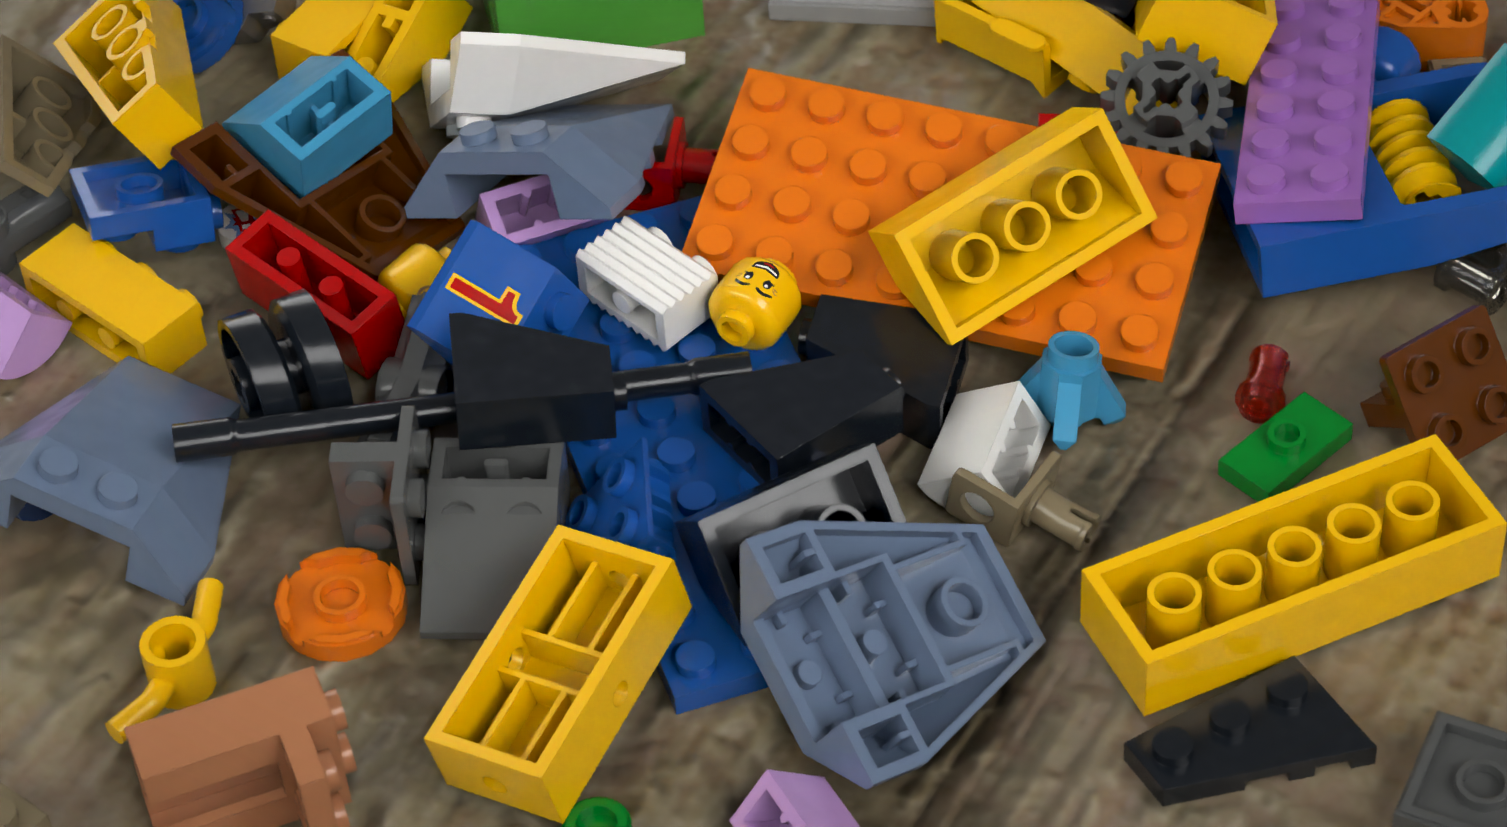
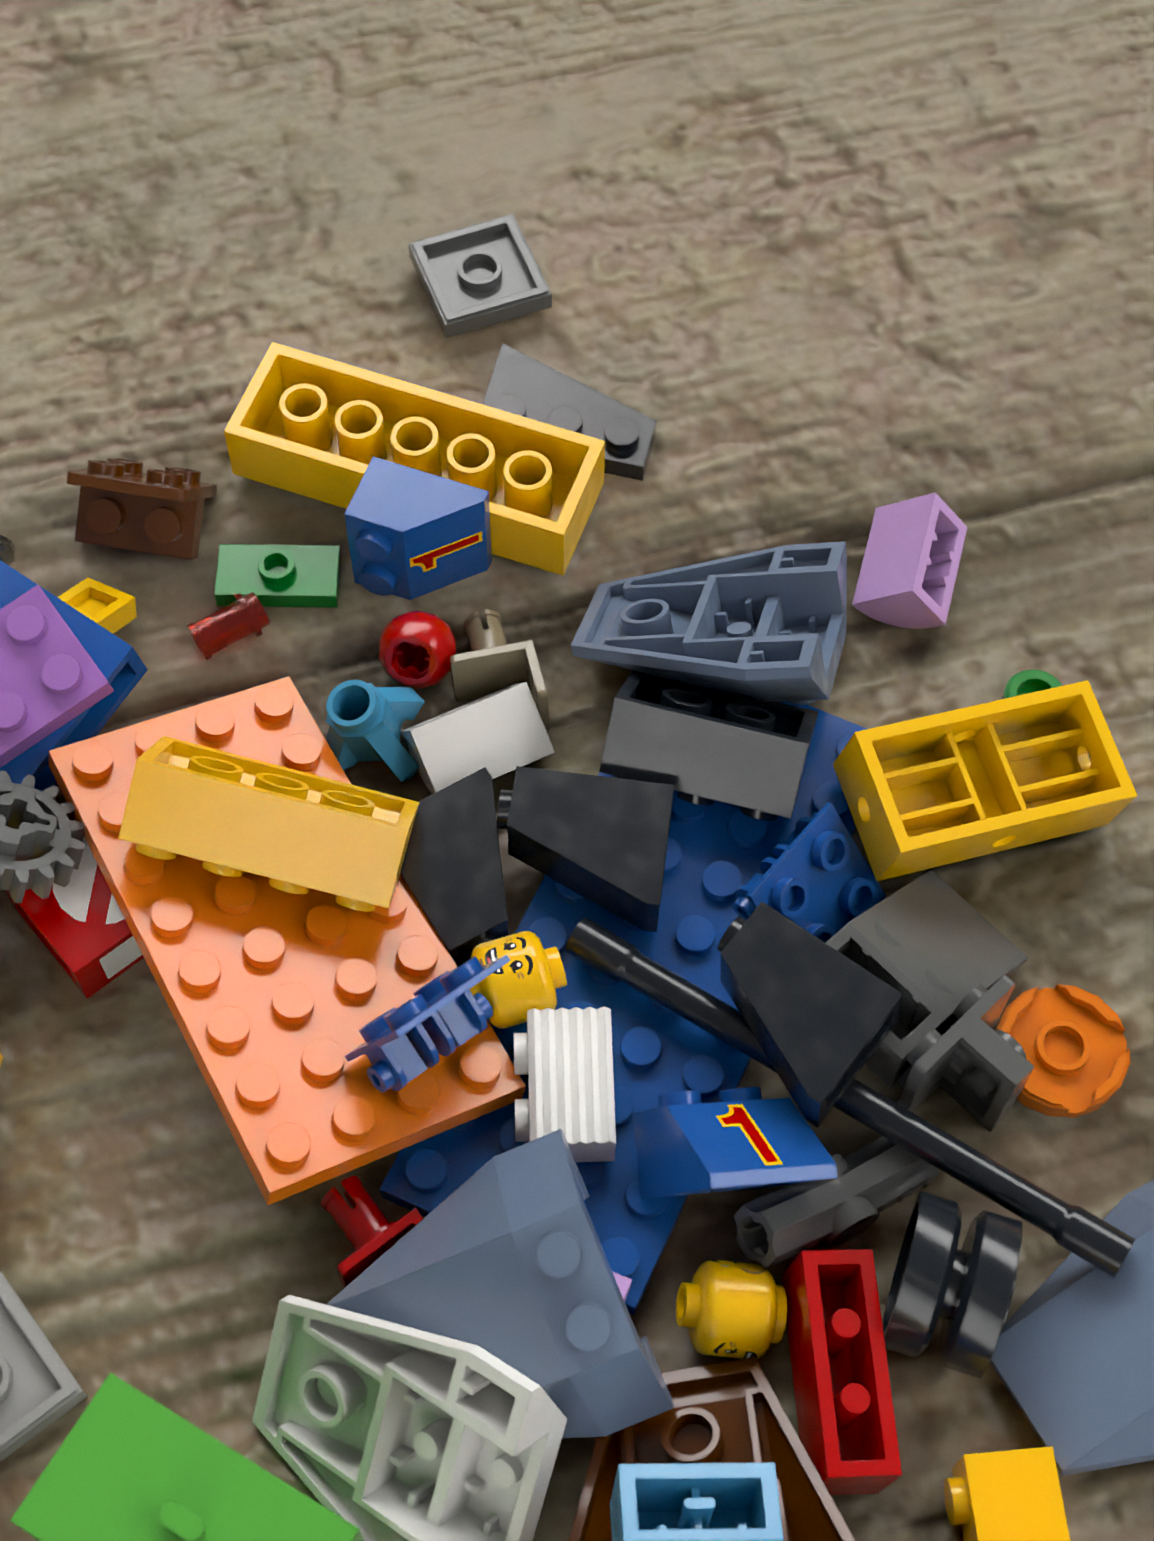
camera: 140 degrees left, 15 degrees up
none -> yellow plate [58,577,137,634]
none -> blue slope [344,456,492,600]
none -> blue hinge [345,954,511,1093]
none -> red piece [379,610,456,689]

